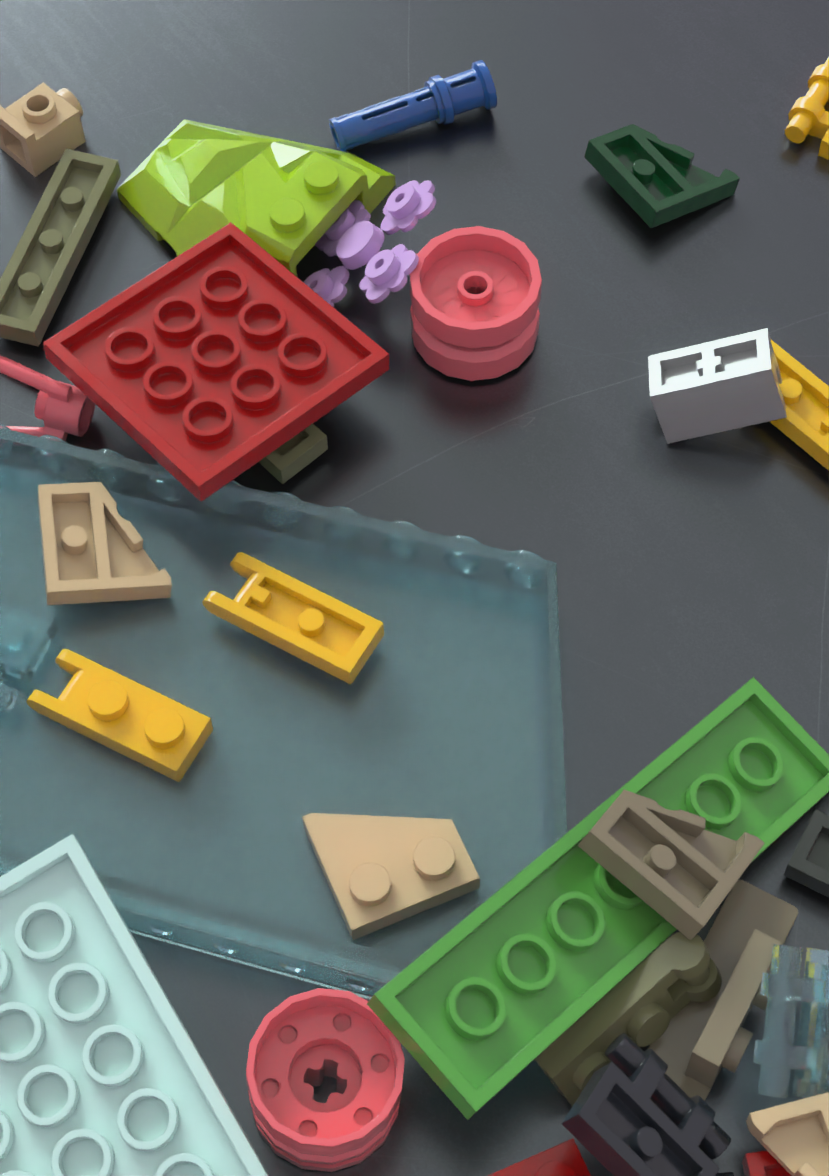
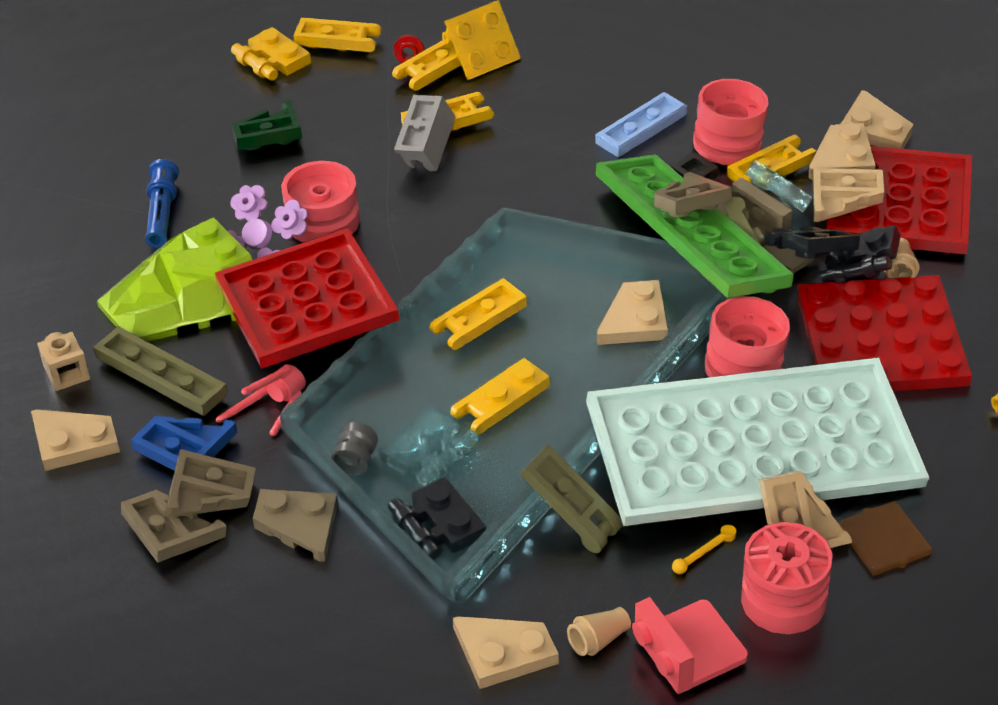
camera: 70 degrees left, 15 degrees down
tan wing [38,482,172,605] -> none

